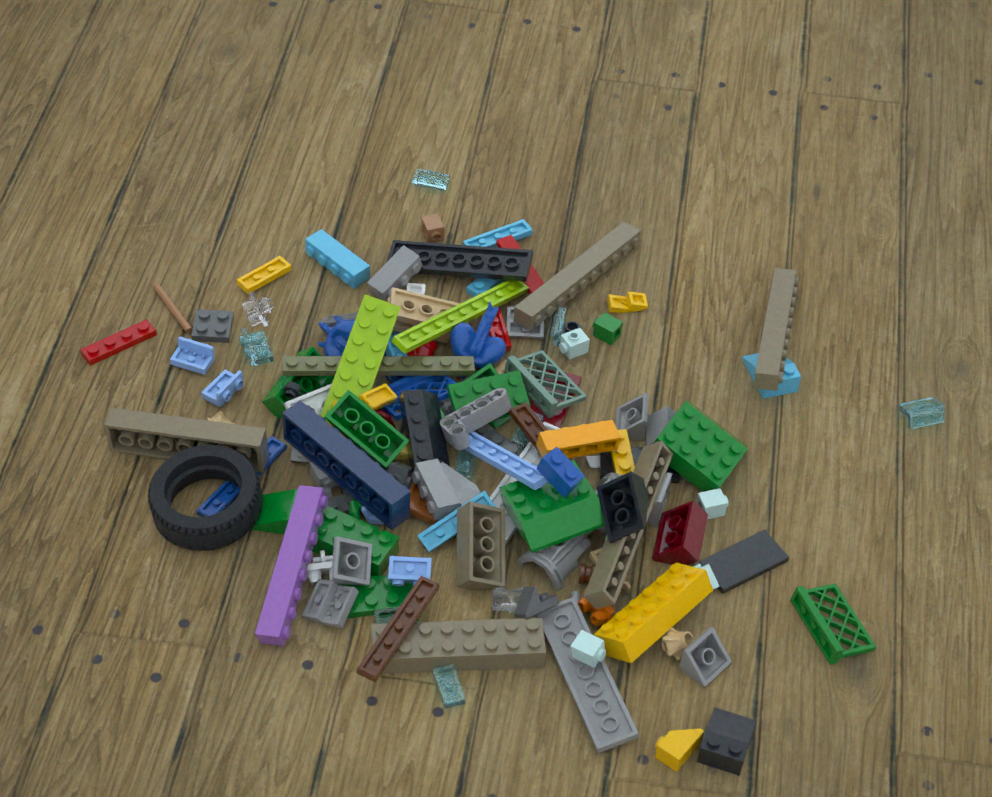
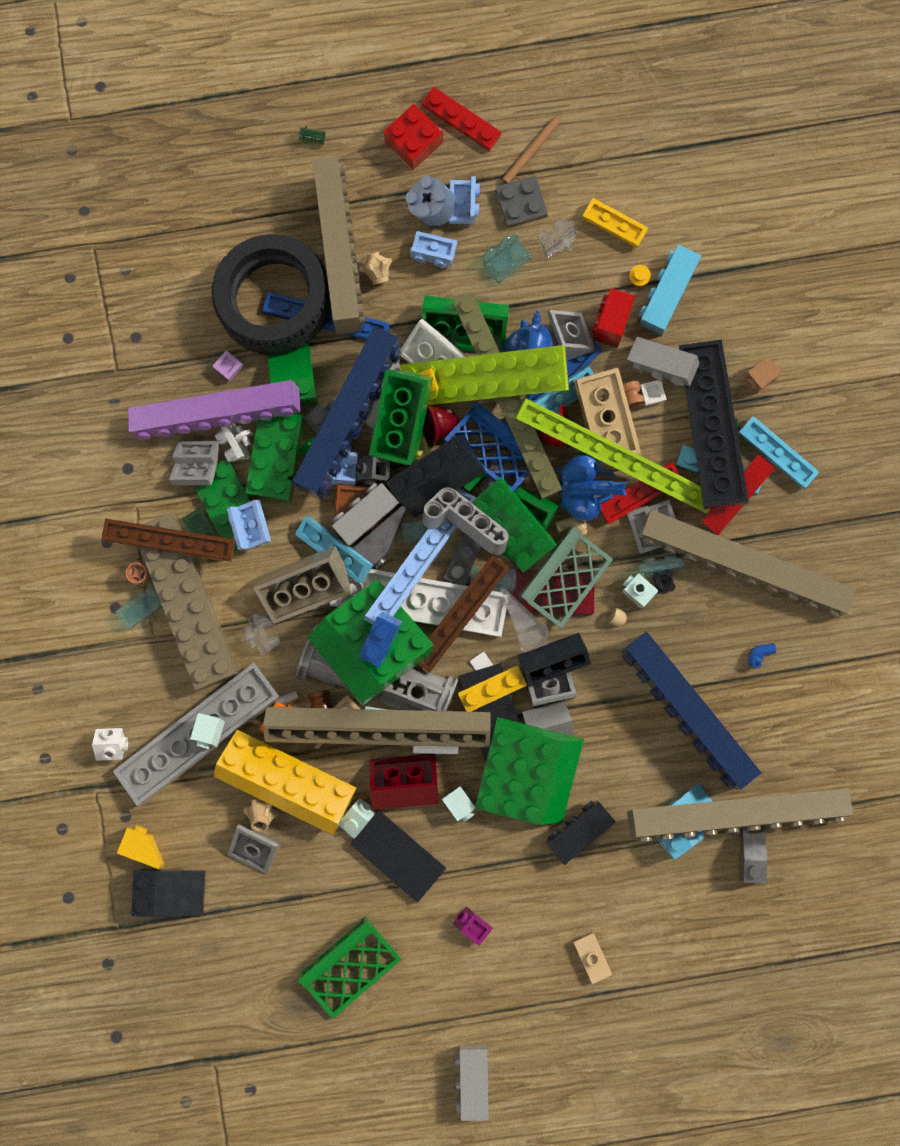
camera: 80 degrees right, 35 degrees up
black plate [283,382,302,399] -> none
light grey slope [331,536,372,586] -> none
yellow tile [358,383,398,411] -> none
clear light blue plate [412,168,450,191] -> none
dark grey slope [514,587,559,618] -> none
light orange brick [536,420,621,459] -> none
green brick [592,312,623,345] -> none
black slope [596,471,648,543] -> none
yellow slope [607,291,648,313] -> none
clear light blue bracket [899,397,945,429] -> none
none -> white brick [92,728,128,761]
none -> nougat wheel [125,562,151,586]
none -> lavender plate [212,350,243,382]
none -> clear green pin [299,126,326,145]
none -> red brick [383,103,443,170]
none -> sand blue brick [405,176,456,226]
none -> magenta bracket [453,906,493,946]
none -> light grey brick [455,1045,489,1121]
none -> clear slope [500,587,550,653]
none -> black brick [517,633,591,687]
none -> black brick [546,800,616,865]
none -> tan plate [573,932,612,984]
none -> red brick [592,288,635,348]
none -> tan hinge [609,608,627,627]
none -> dark blue brick [622,631,762,790]
none -> yellow plate [629,265,651,287]
none -> flat silver slope [739,826,767,884]
none -> blue arm [748,643,776,668]

